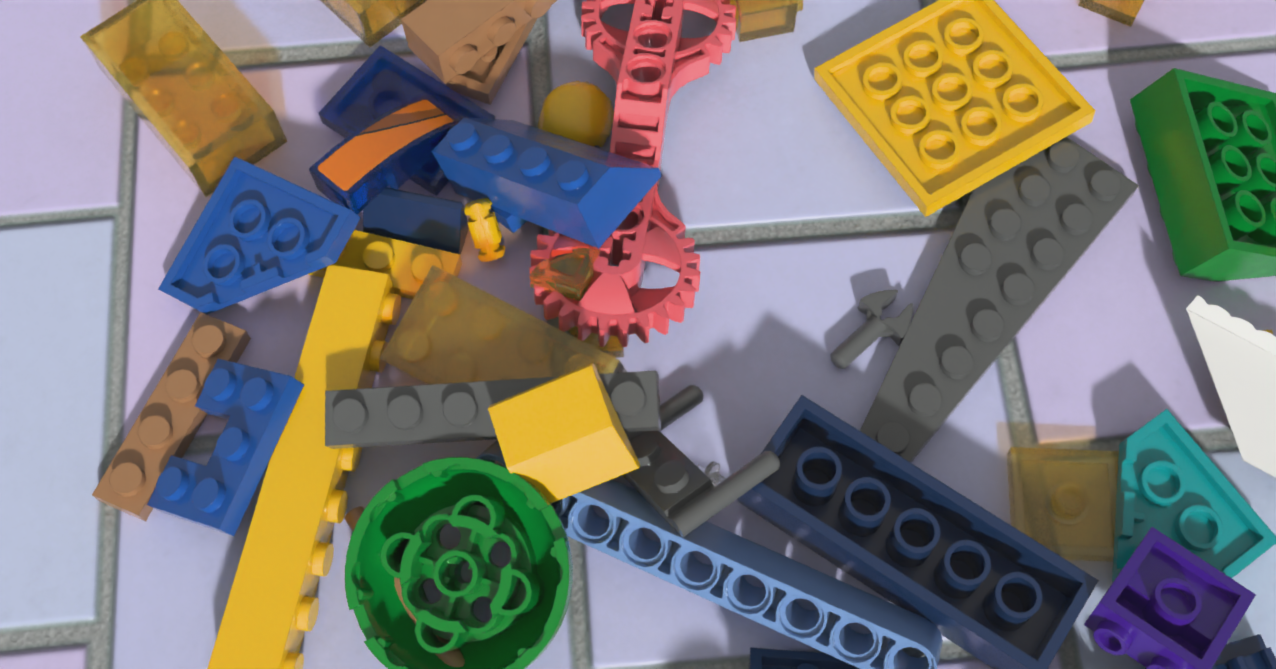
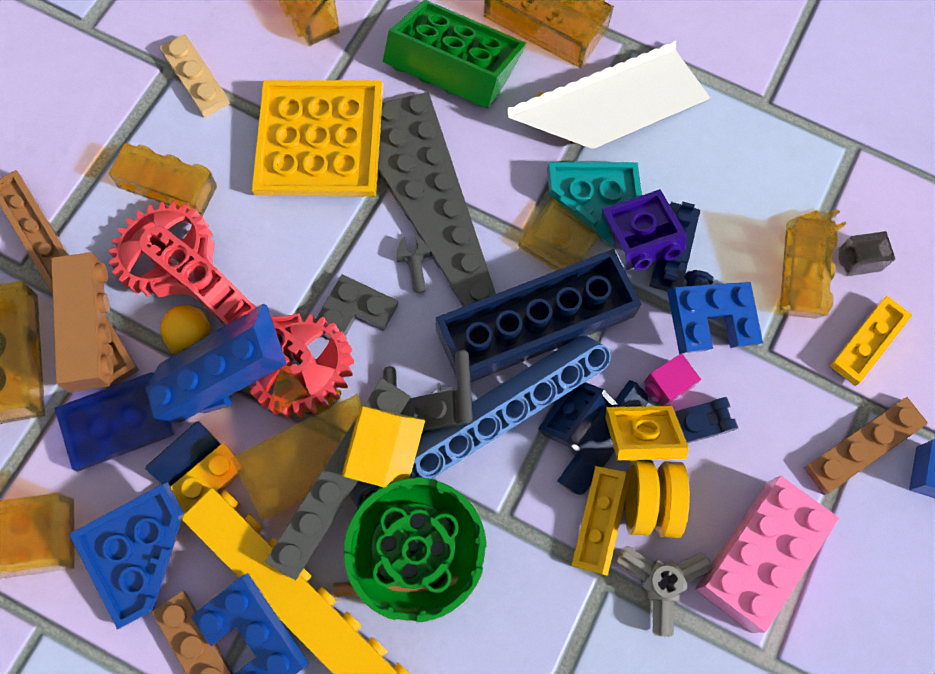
camera: 65 degrees left, 5 degrees up
slope [309,95,459,215] -> none
yellow piece [464,198,505,262] -> none
none -> dark grey plate [316,274,398,339]

